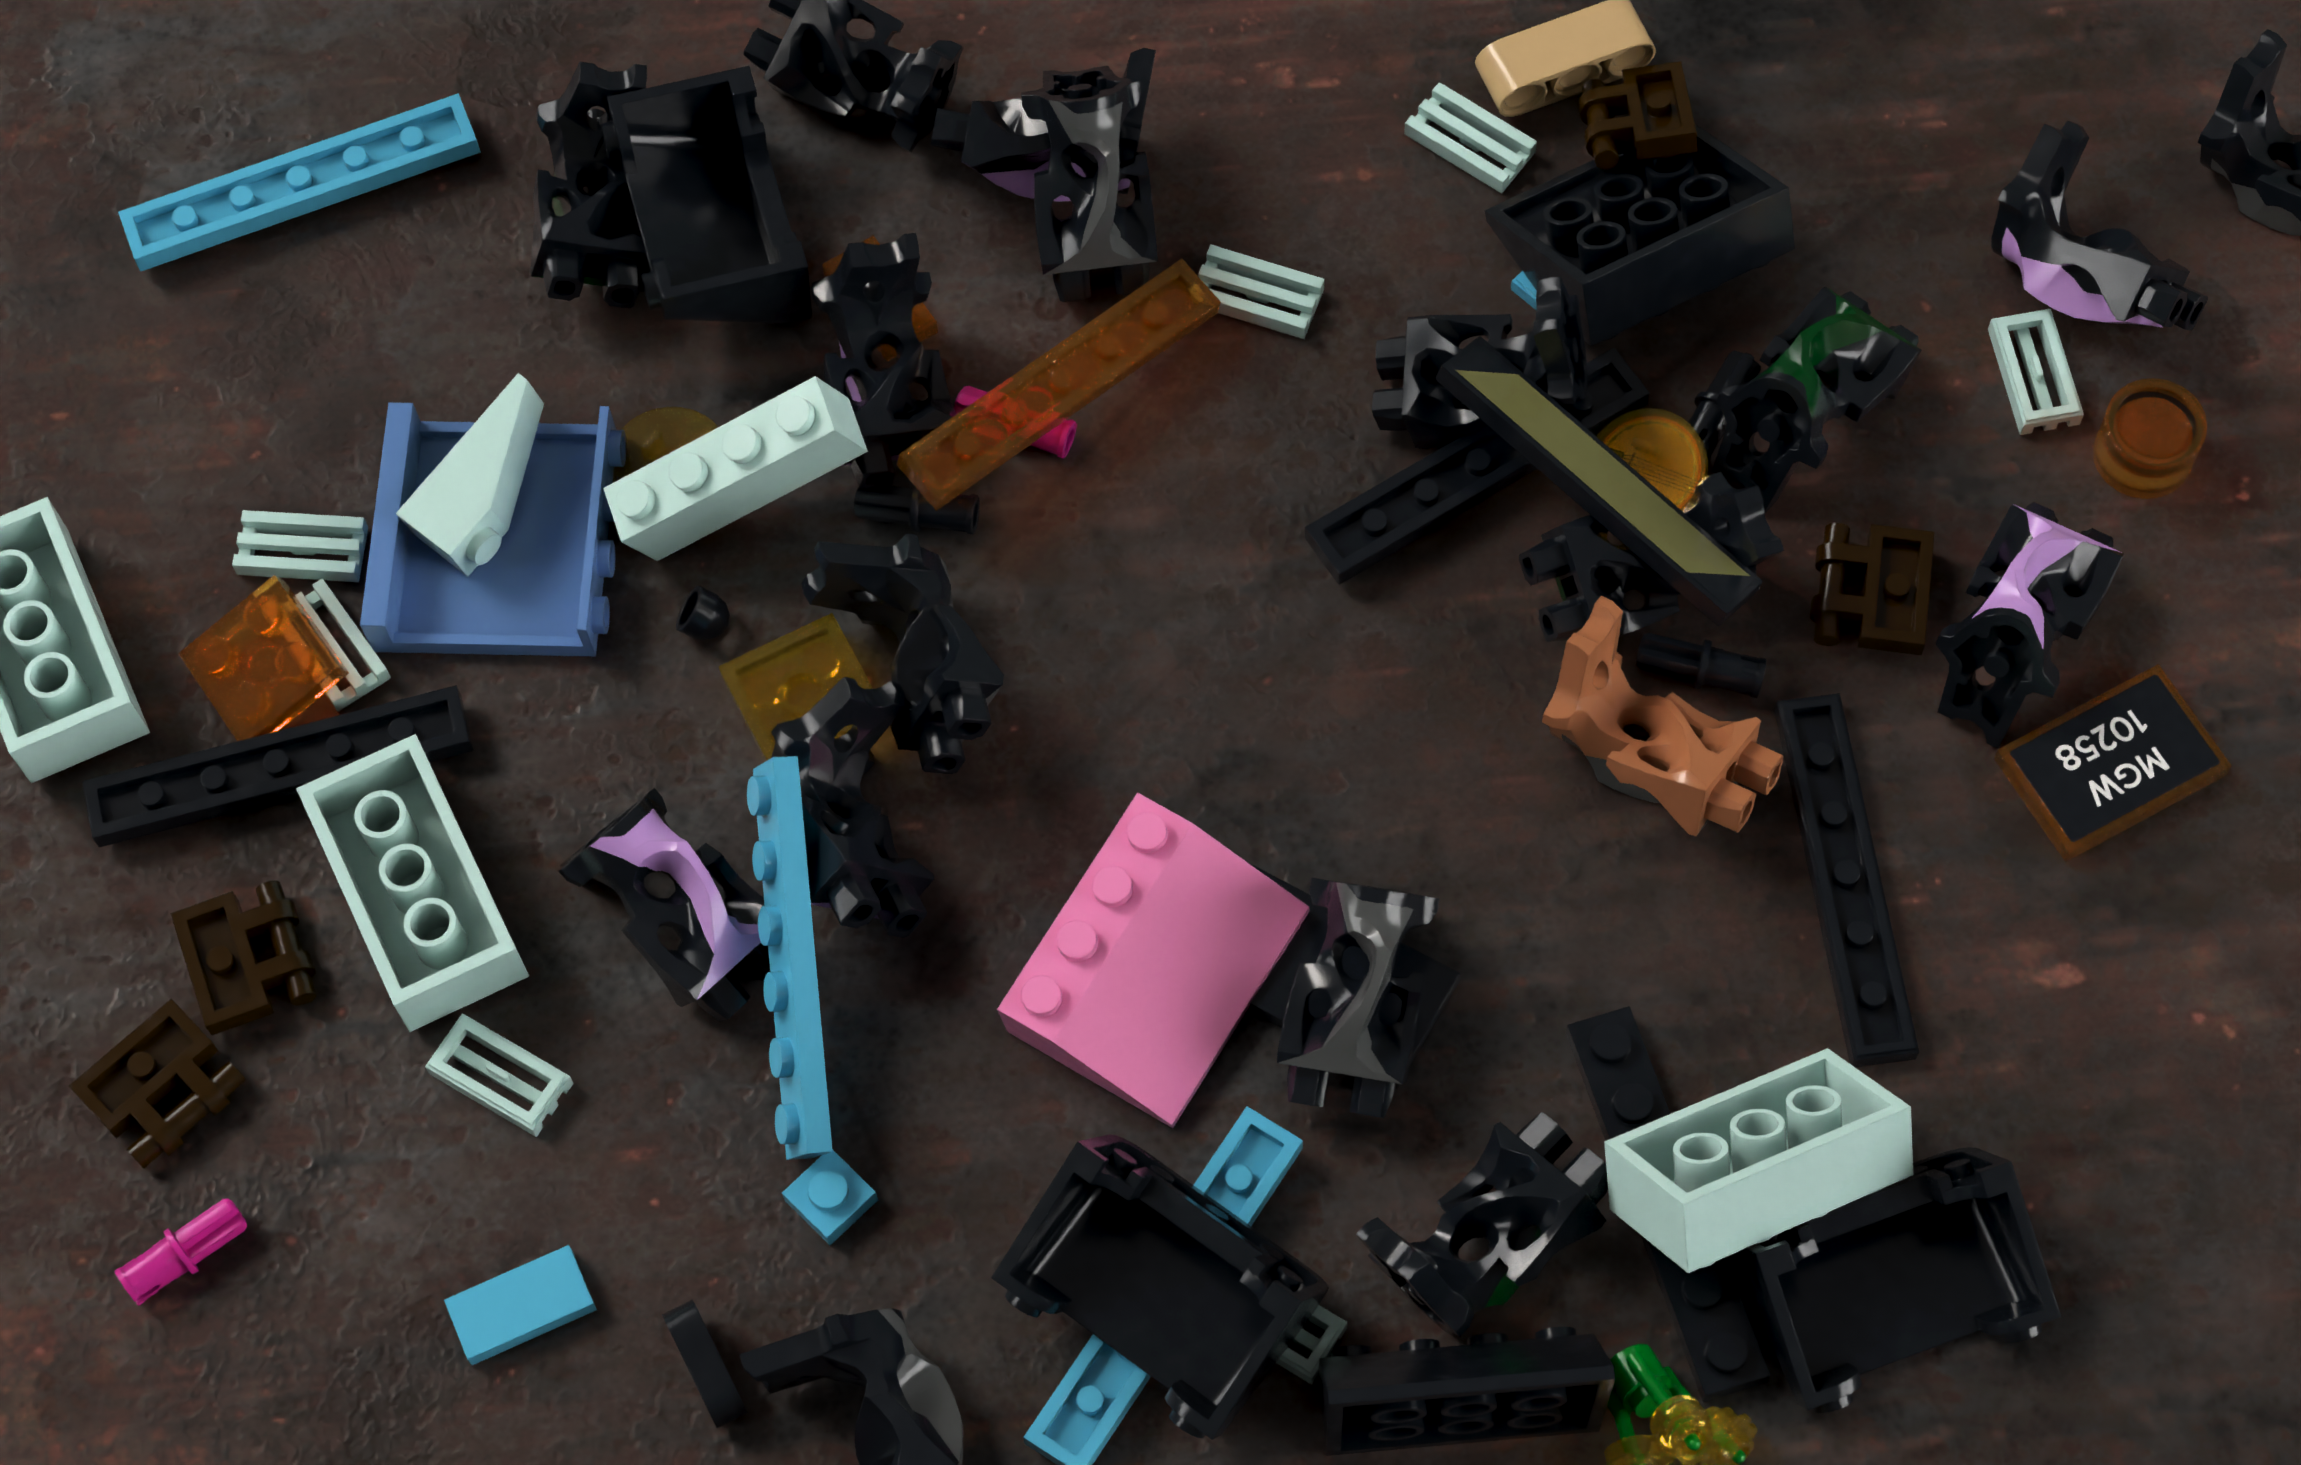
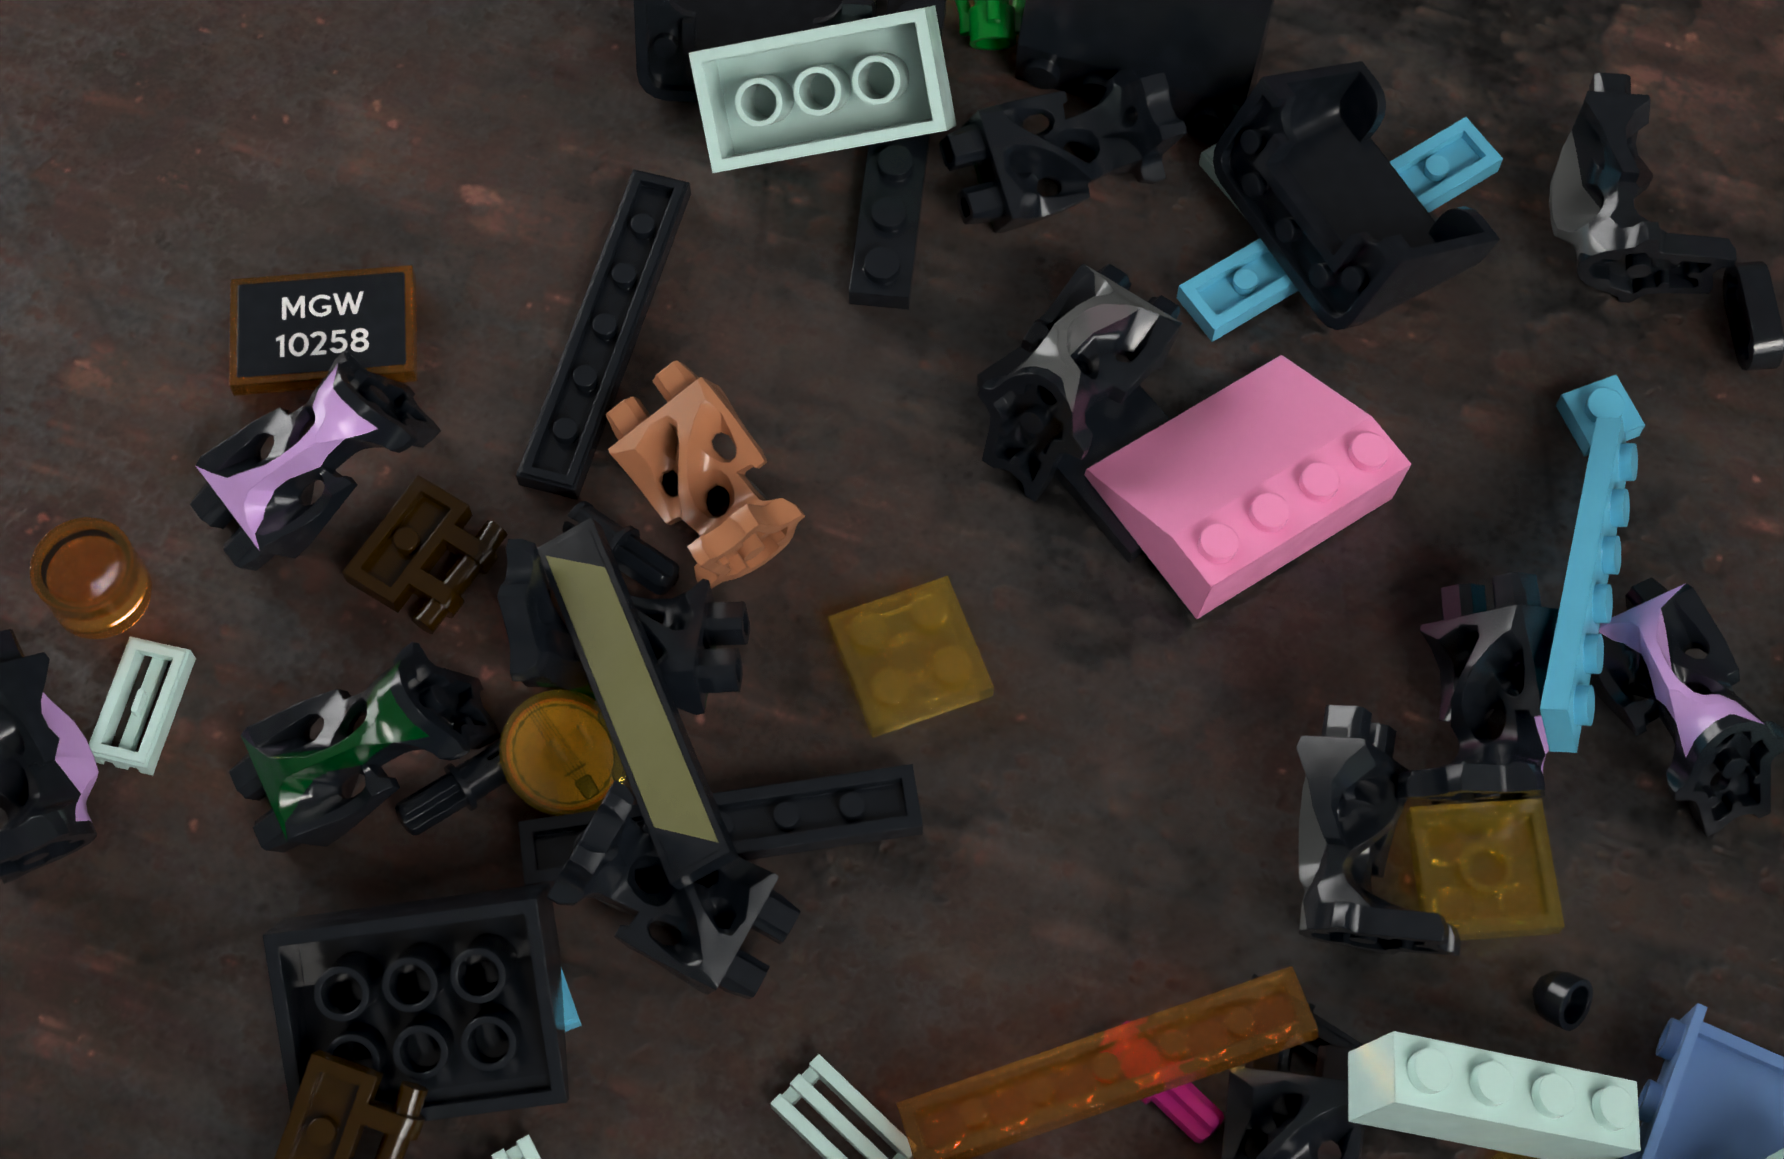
camera: 160 degrees left, 0 degrees up
none -> clear yellow plate [828,576,994,738]

